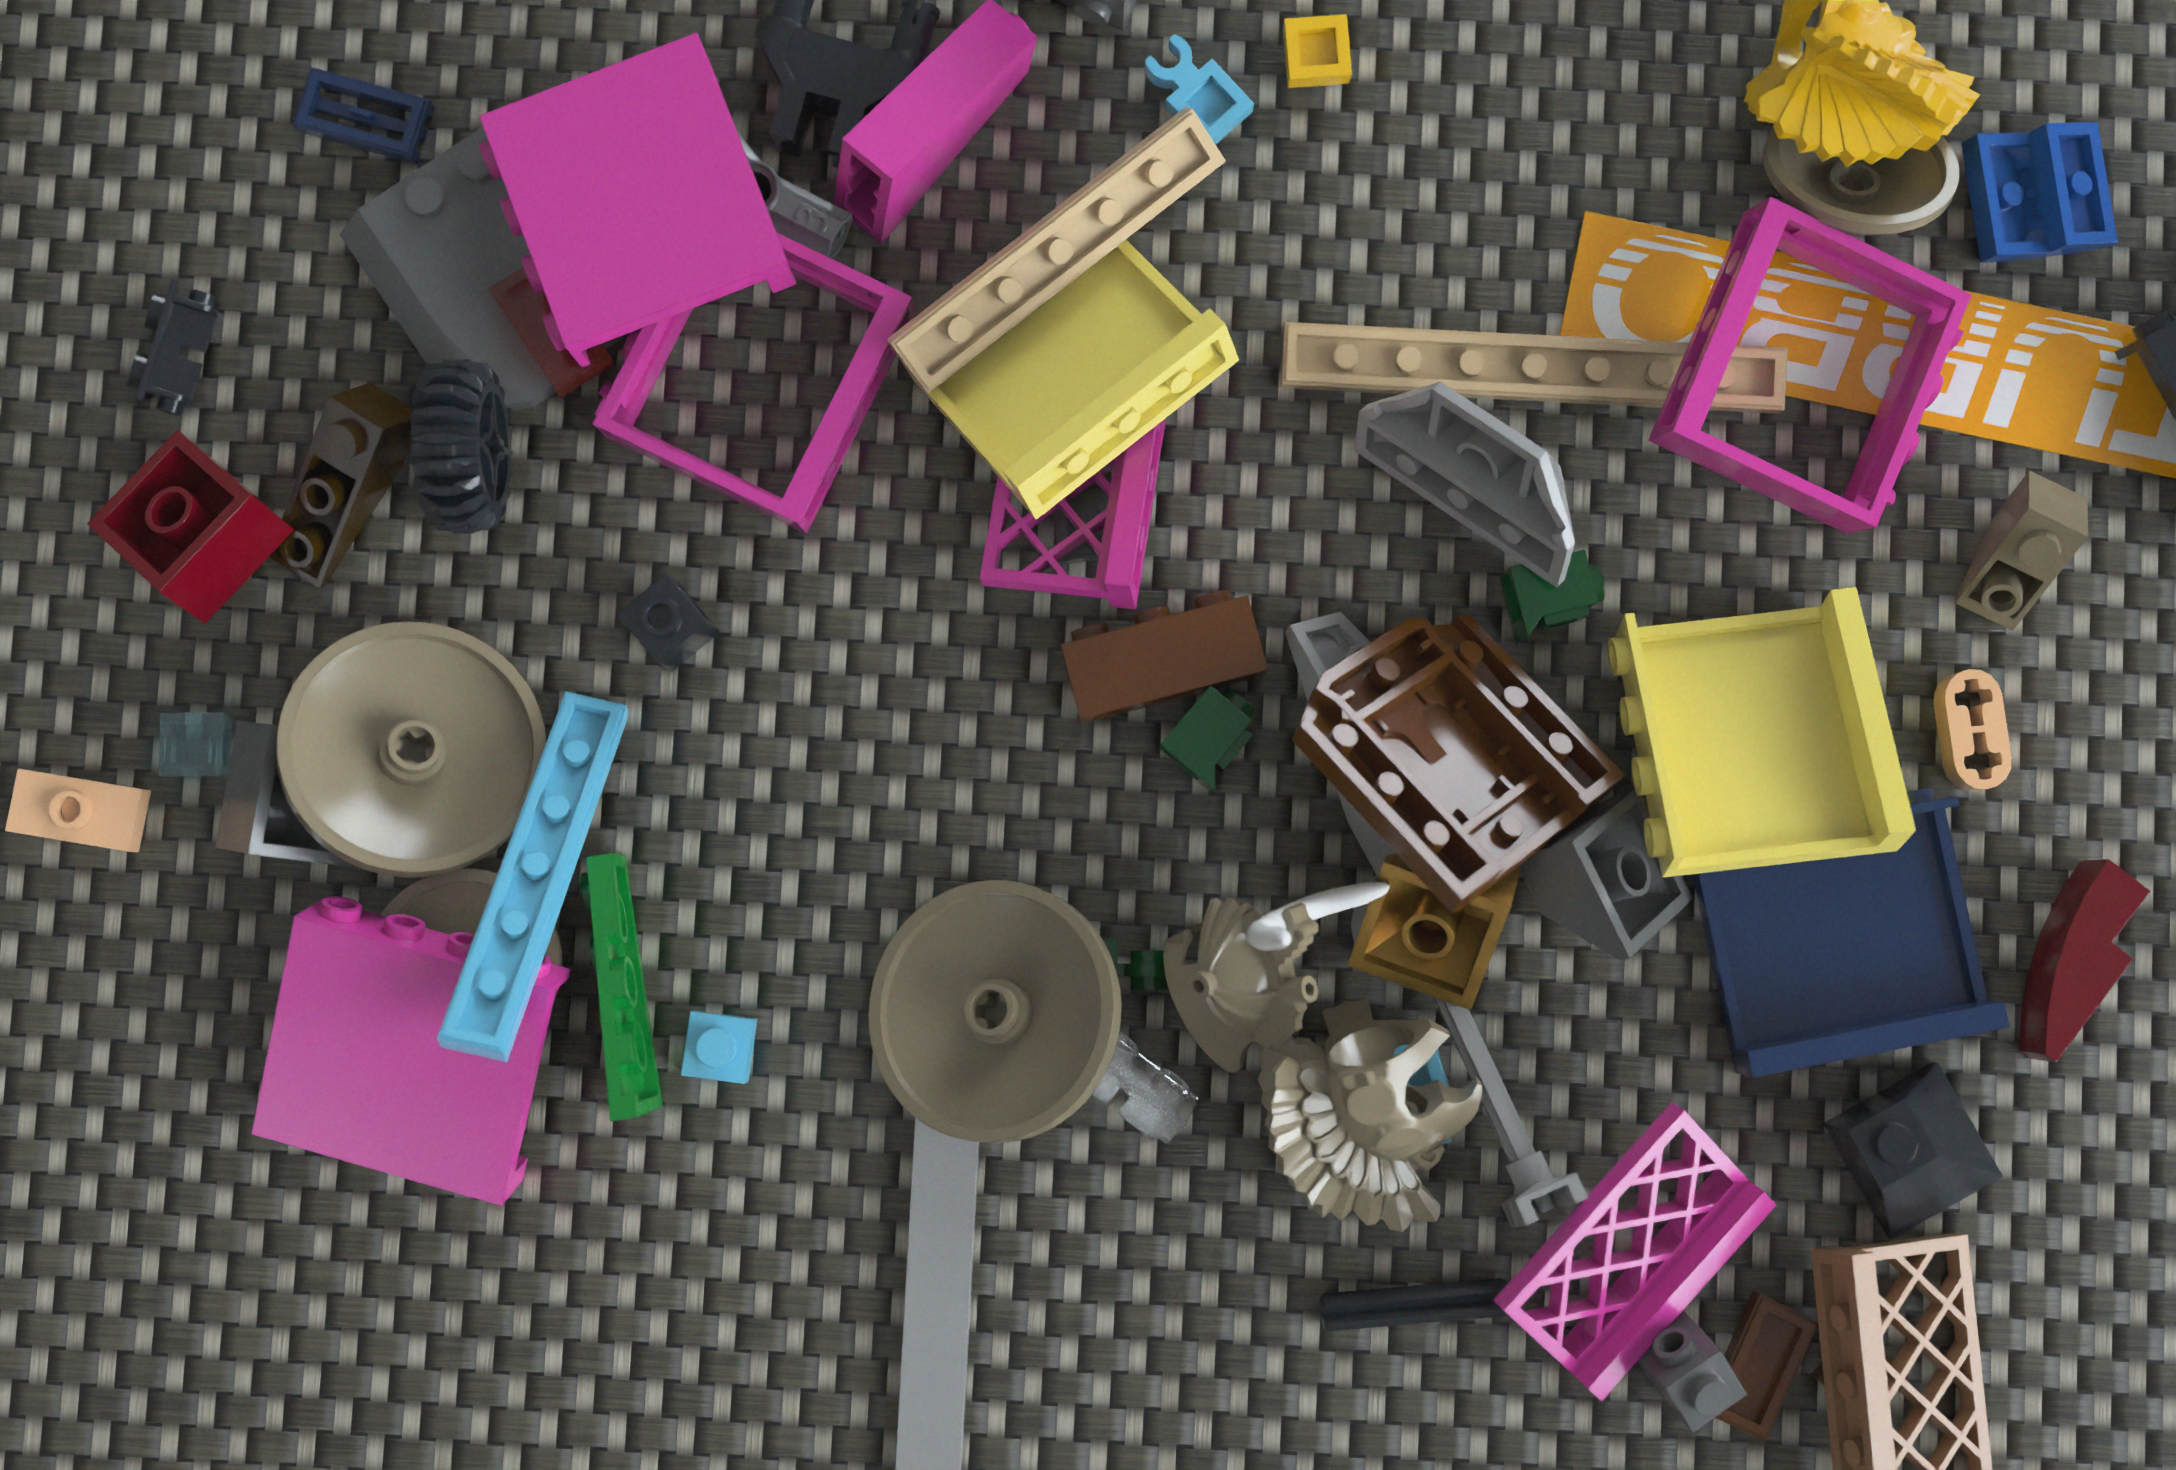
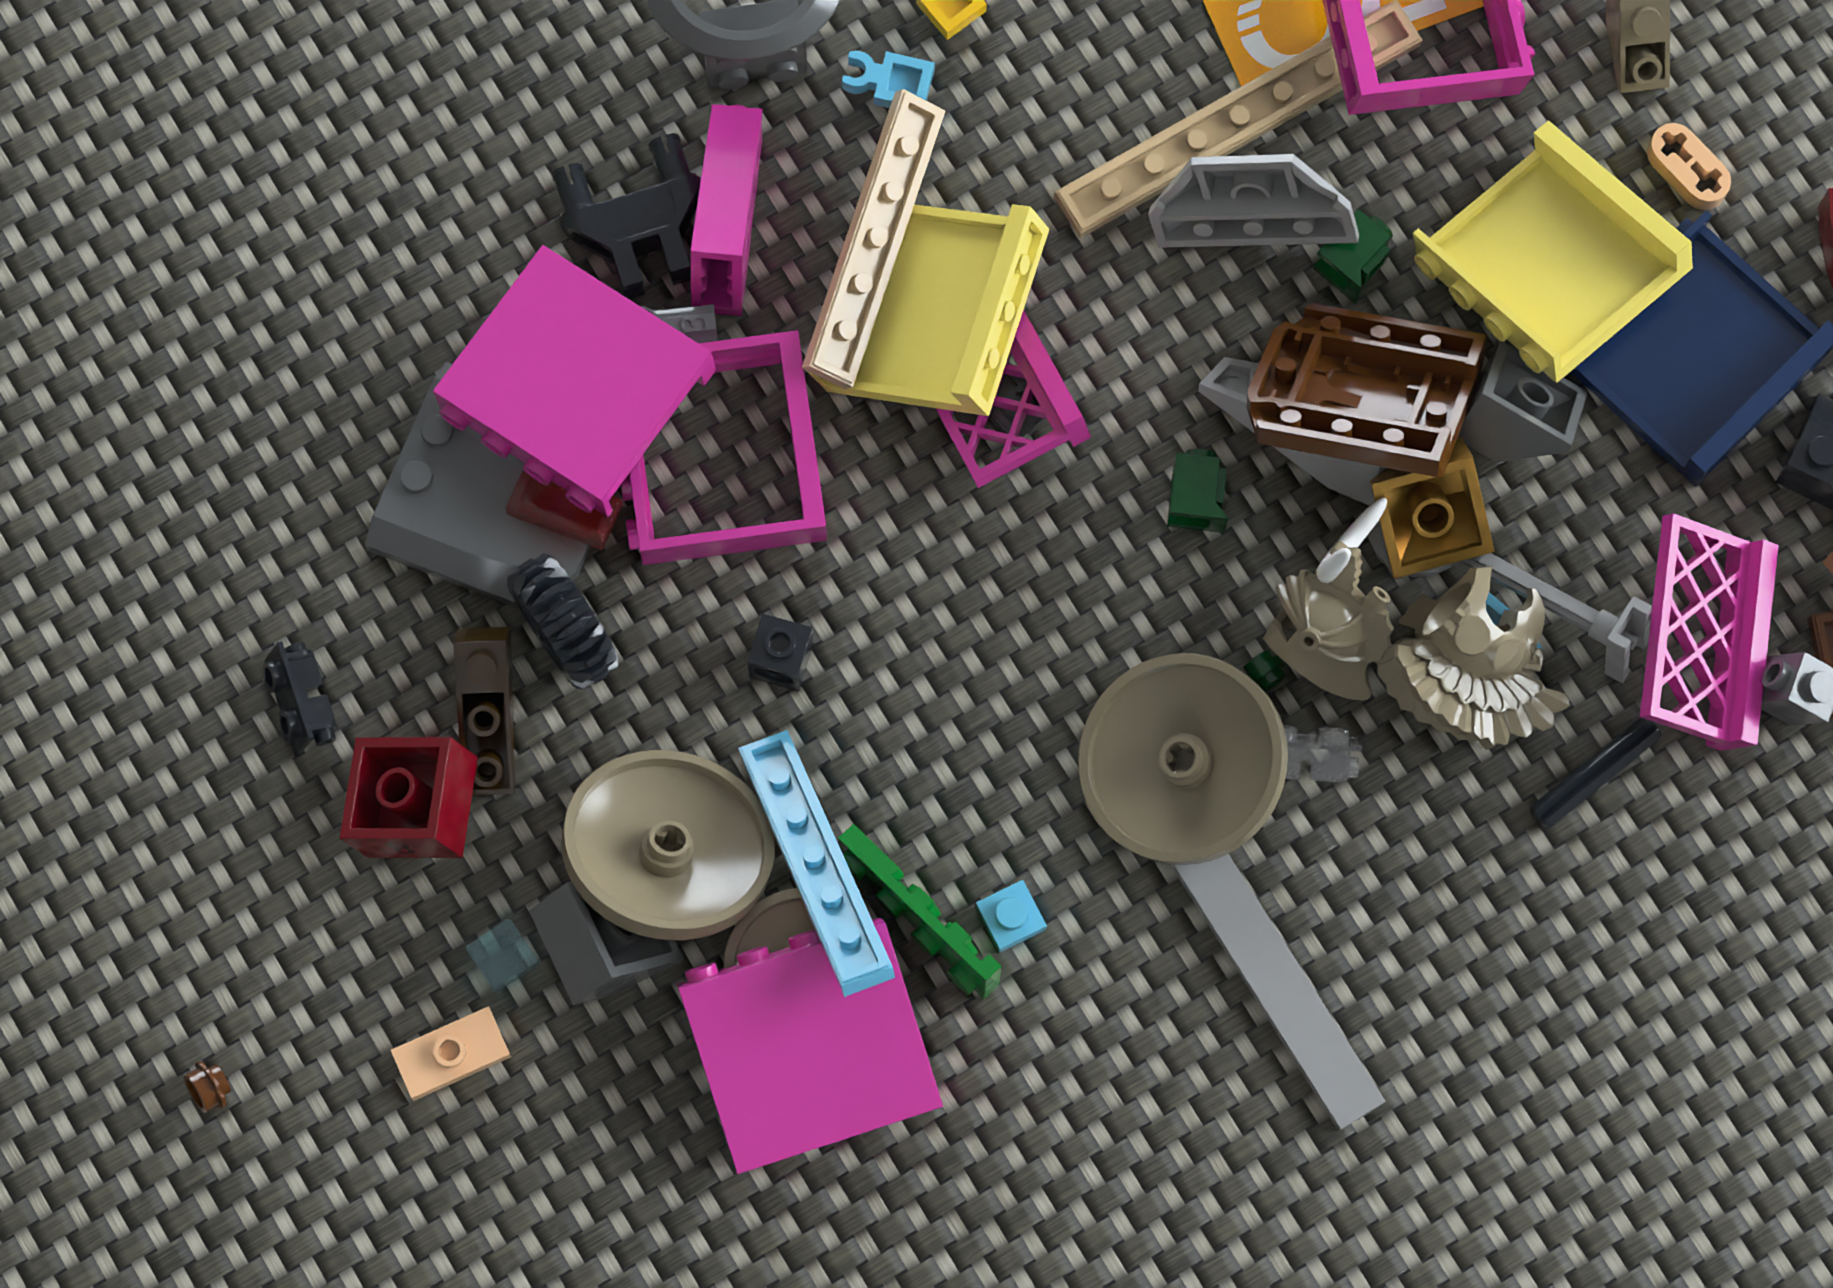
camera: 40 degrees left, 10 degrees down
dark blue tile [293,67,435,165] -> none
reddish brown brick [1061,590,1268,724] -> none

